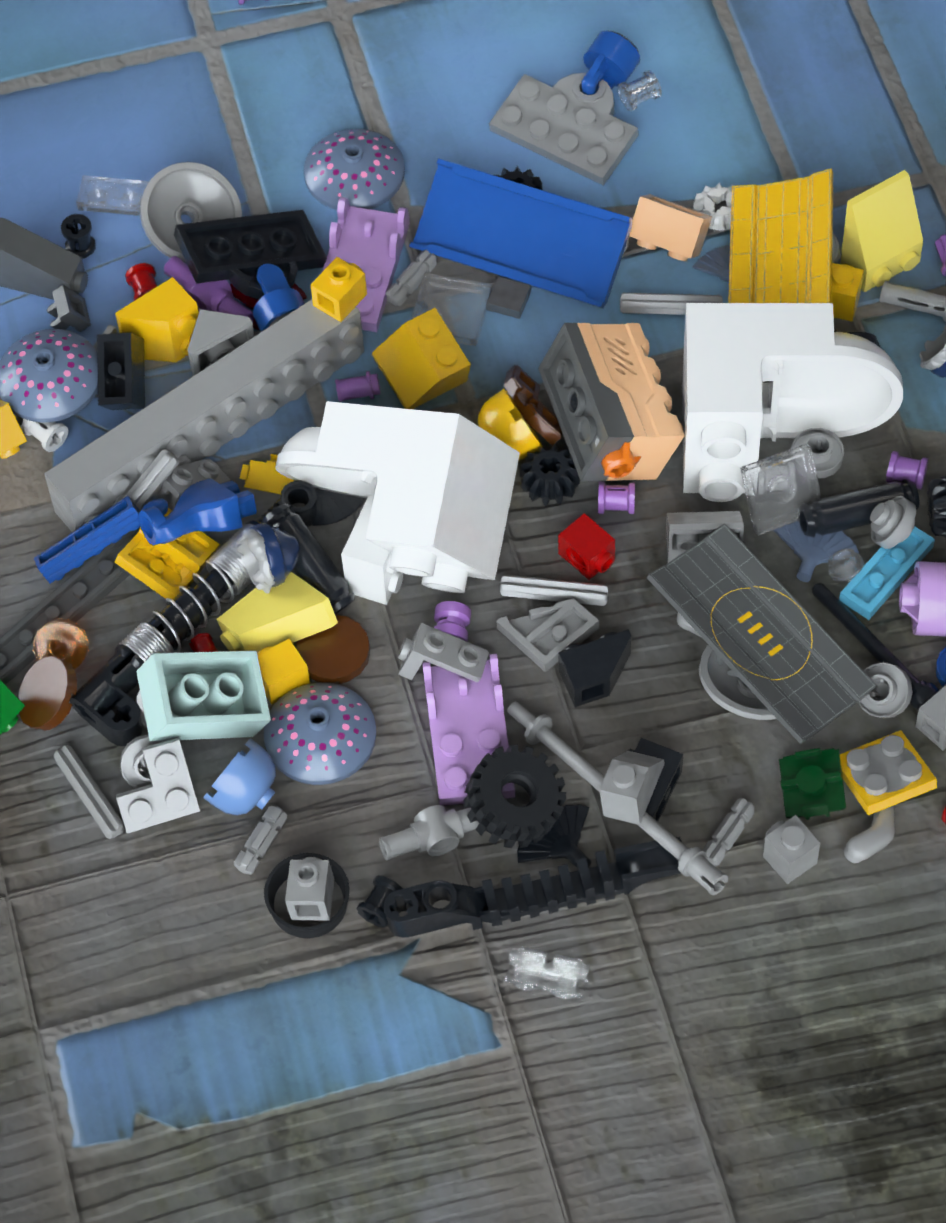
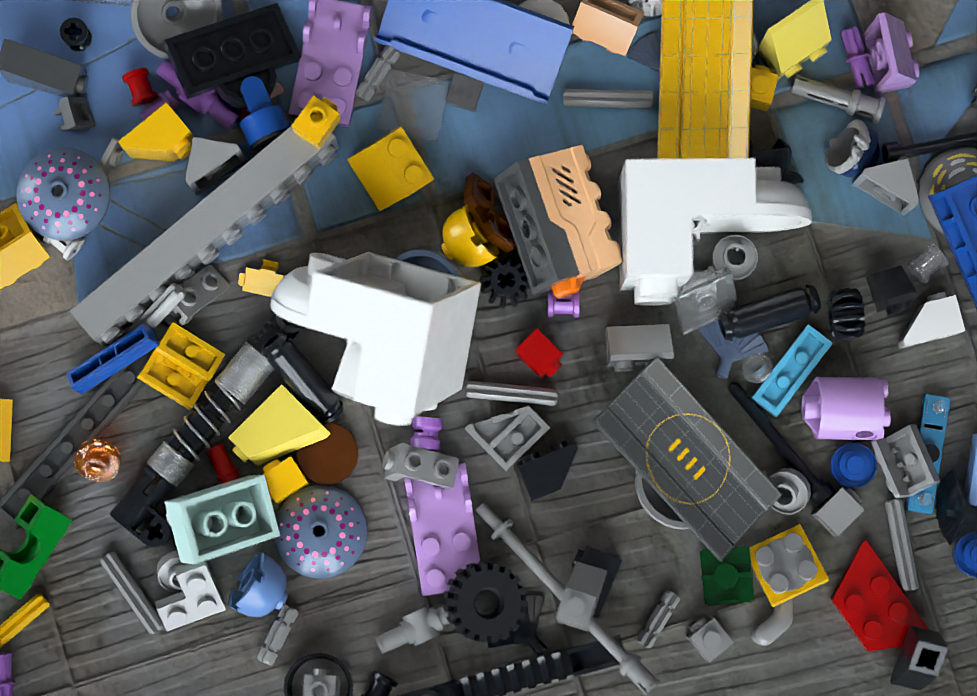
camera: 10 degrees left, 25 degrees up
tile [18,656,78,731] -> none
black brick [97,333,145,410] -> none
blue hips [138,478,257,545] -> none
hair [236,523,300,593] -> none
medium lavender pin [335,371,381,402] -> none
light grey plate [870,496,916,549] -> none
medium lavender bush [886,451,929,490] -> none

